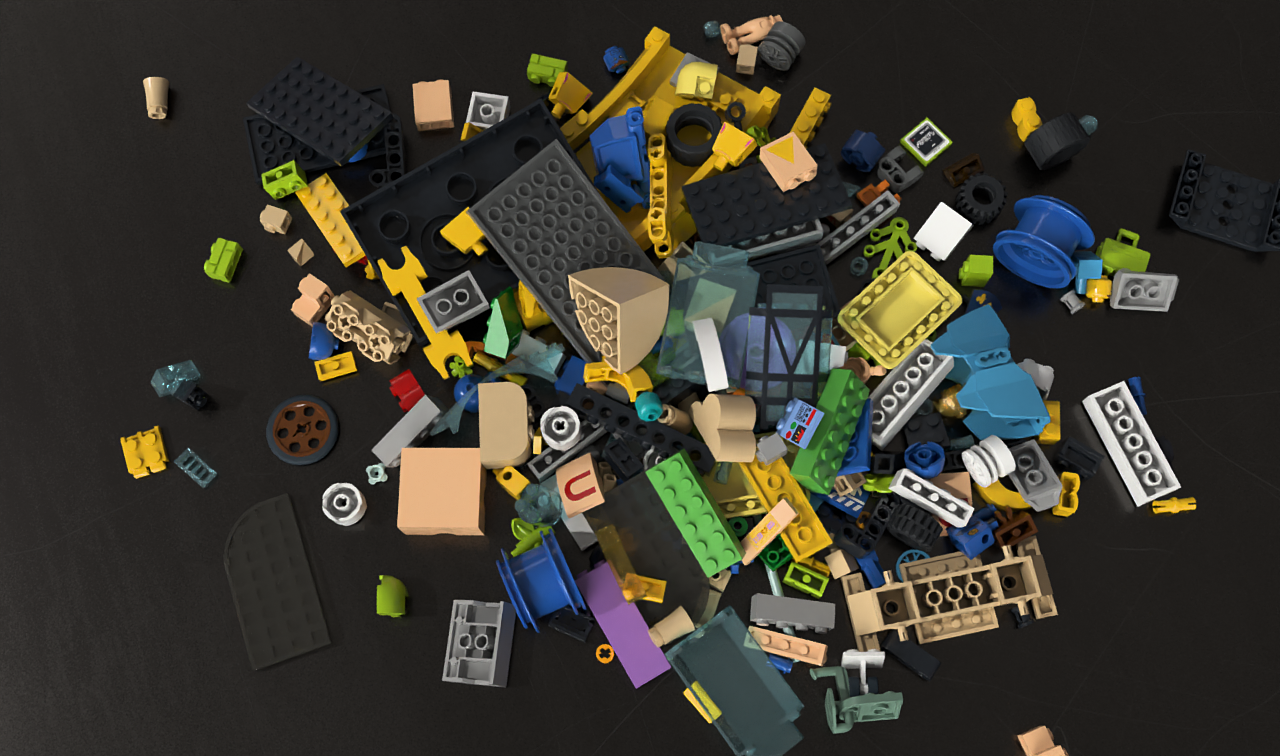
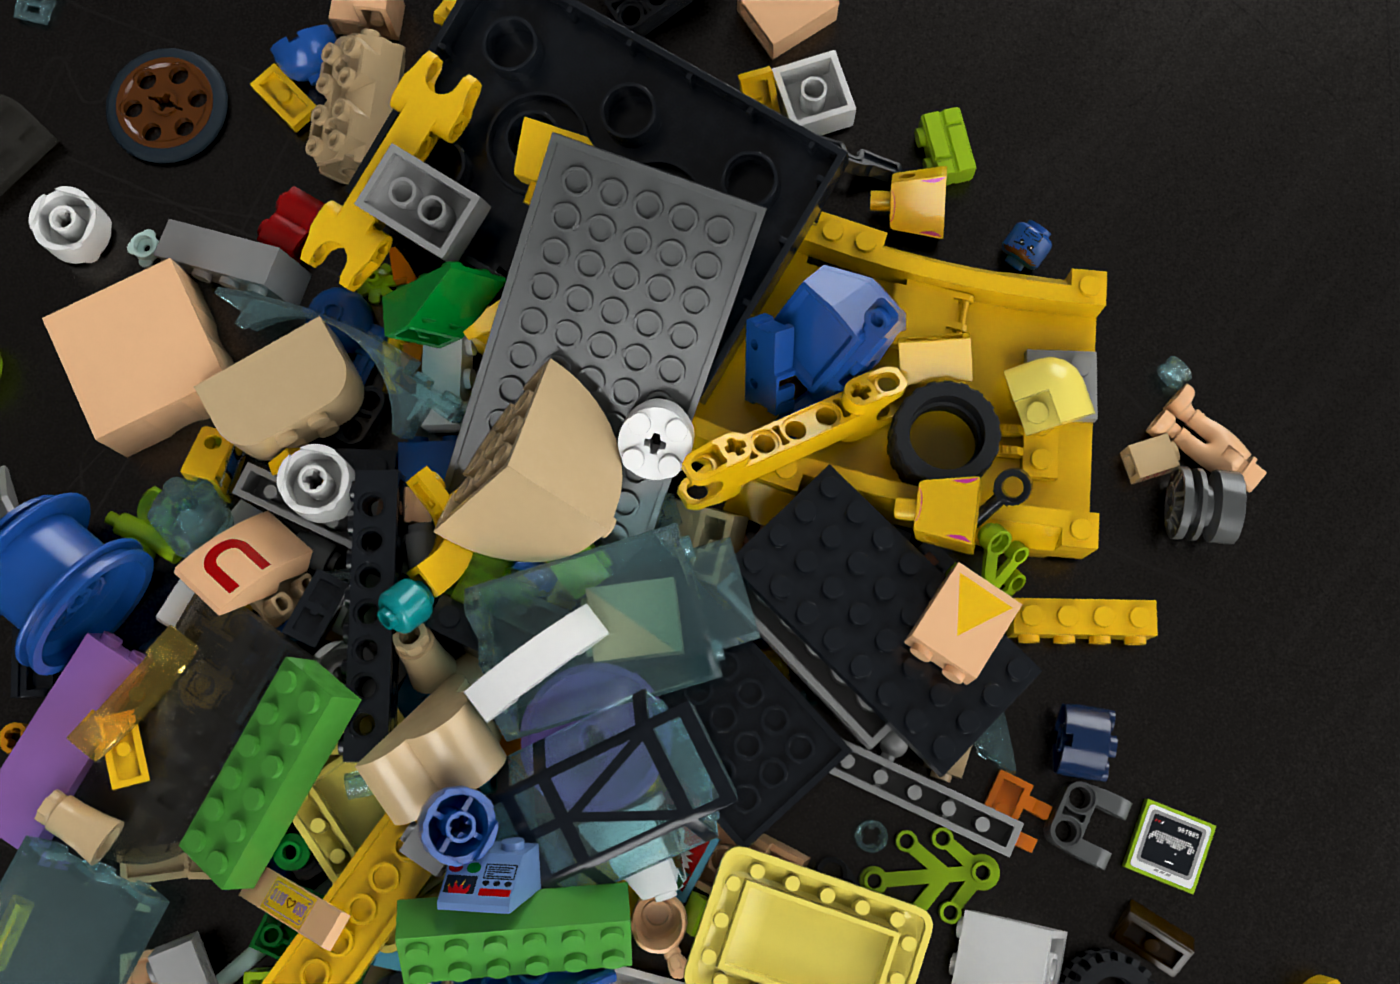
camera: 65 degrees right, 5 degrees up
none -> blue cylinder [417,785,498,867]
none -> white brick [618,398,695,480]

